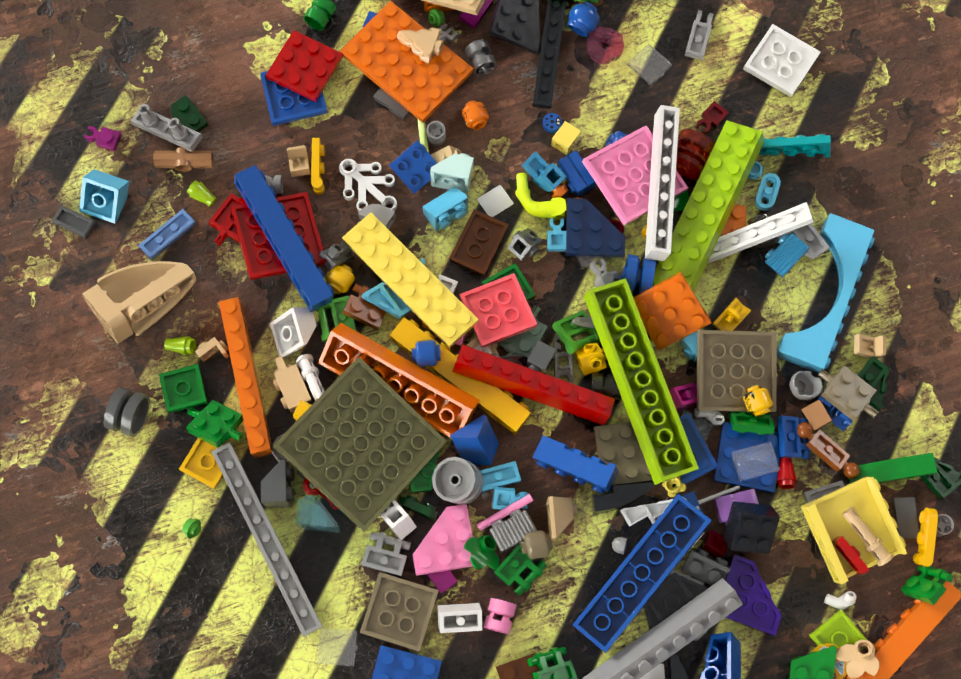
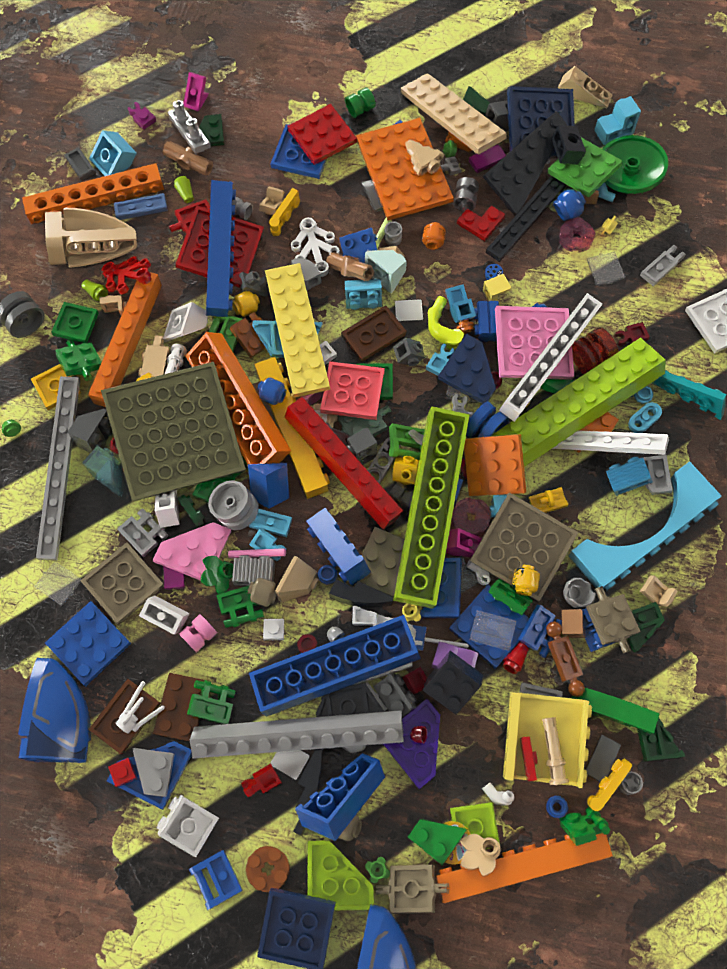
camera: 35 degrees right, 5 degrees down
none -> orange brick [22,163,164,224]
none -> red plant [102,256,152,295]
none -> dark pink slope [184,72,208,111]
none -> white plate [263,619,284,640]
none -> dark red tile [297,634,318,653]
none -> blue plate [318,565,337,585]
none -> medium nougat piece [326,252,374,281]
none -> dark red hinge [410,726,427,744]
none -> clear pink plate [452,498,491,536]
none -> red plate [457,205,506,242]
none -> blue plate [546,796,568,818]
none -> light yellow plate [601,216,618,234]

